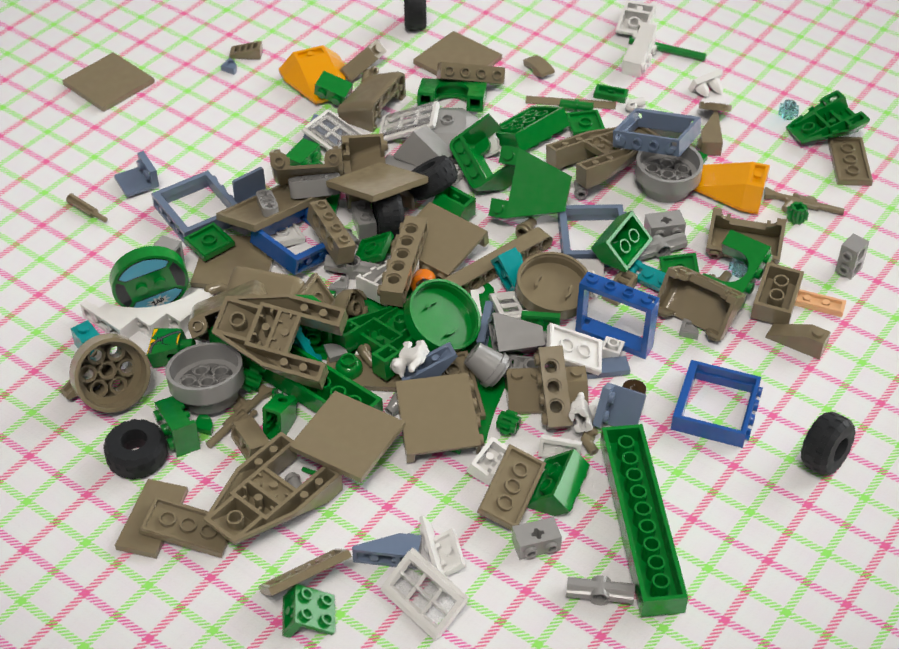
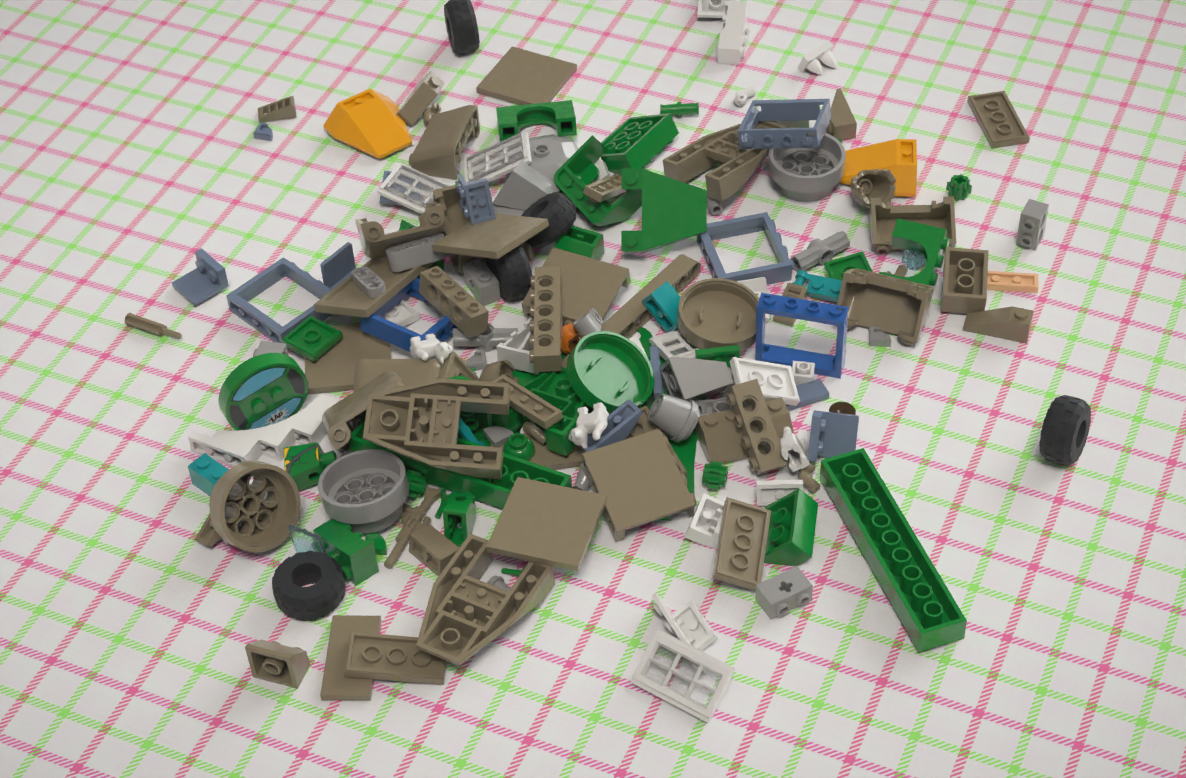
camera: 10 degrees left, 0 degrees up
dark tan tile [62,52,155,112] -> none
dark tan arm [204,281,228,296] -> none
dark tan tile [258,548,352,596] -> none
green bracket [282,584,336,638] -> none
green brick [286,138,322,166] -> none
green brick [314,71,353,105] -> none
sand blue slope [352,533,422,570] -> none
green plate [355,231,394,263] -> none
dark tan brick [437,62,505,85] -> none
dark tan cone [515,217,537,237] -> none
dark tan slope [523,55,555,77] -> none
dark tan sticker [526,96,616,109] -> none
green plate [566,110,605,136] -> none
light grey piece [566,575,635,605] -> none
green slope [591,211,653,272] -> none
green tile [593,84,629,104] -> none
green piece [629,36,707,61] -> none
light grey brick [644,210,686,237] -> none
blue window [671,360,763,448] -> none
dark tan tile [698,101,732,112] -> none
dark tan piece [764,187,845,215] -> none
clear light blue gear [778,99,799,120] -> none
green wedge [786,90,870,144] -> none
none -> dark tan slope [245,640,310,689]
none -> clear light blue piece [288,524,326,554]
none -> white animal [410,333,453,364]
none -> sand blue bracket [455,173,496,225]
none -> dark tan plate [492,374,563,429]
none -> light grey piece [573,308,603,335]
none -> dark tan plate [583,174,626,203]
none -> dark tan hair [850,169,896,209]

